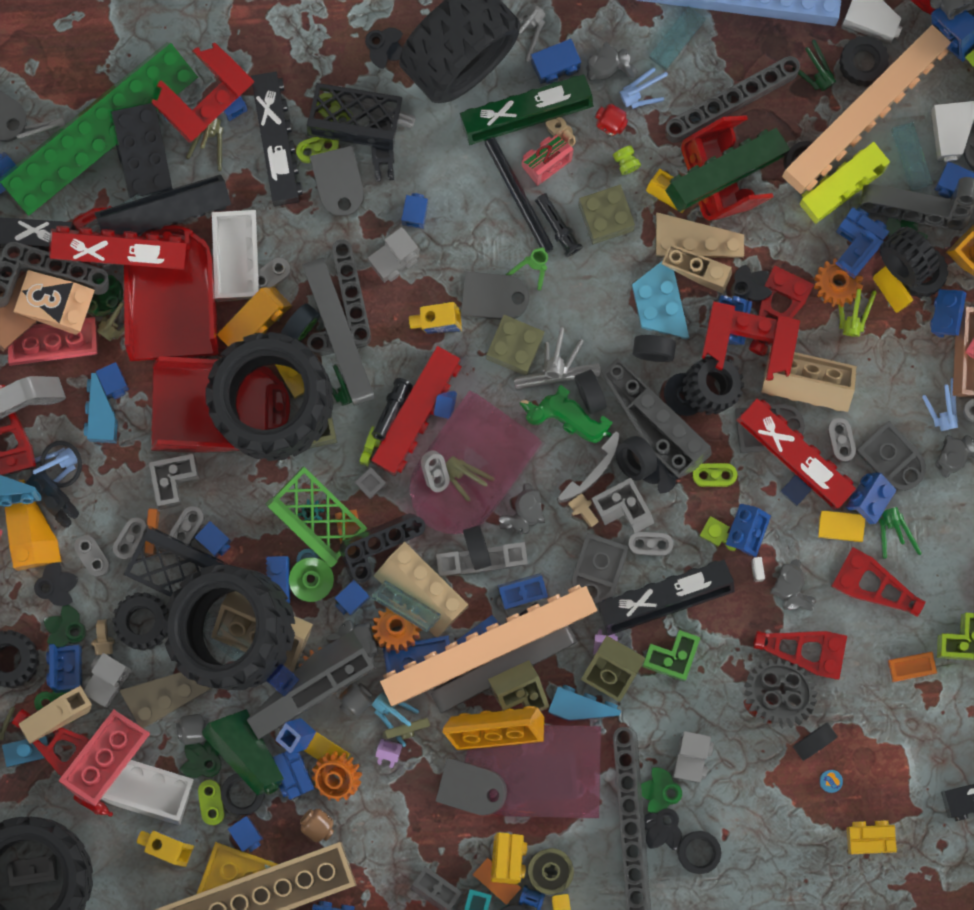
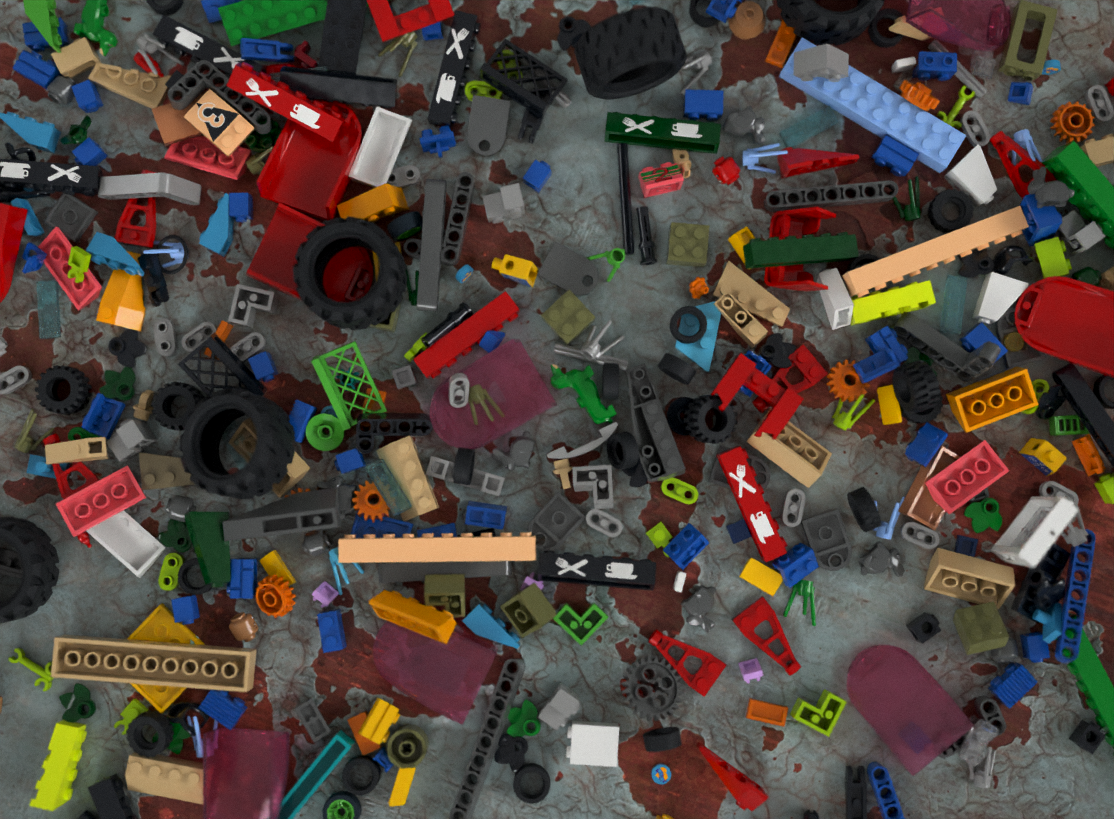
camera: 30 degrees right, 5 degrees up
yellow torso [137,830,194,867] -> none
clear blue tile [266,664,299,697] -> none
blue brick [275,718,316,754] -> none
olive plate [382,718,430,741] -> none
dark grey tile [436,758,507,815] -> none
lime wheel [612,145,641,175] -> none
none -> blue hinge [240,38,294,63]
none -> dark red bracket [294,40,320,70]
none -> blue brick [317,609,347,653]
none -> blue hips [420,125,456,158]
none -> dark azure tile [455,264,473,283]
none -> white brick [566,721,619,767]
none -> black tyre [670,306,707,344]
none -> orange plant [689,277,709,299]
none -> red wedge [697,742,768,811]
none -> lavender tile [738,658,763,684]
none -> red wedge [777,147,860,179]
none -> white slope [817,268,854,330]
none -> black tyre [847,487,881,532]
none -> blue brick [871,134,919,177]
none -> black plate [958,248,994,278]
none -> black piece [993,245,1034,275]

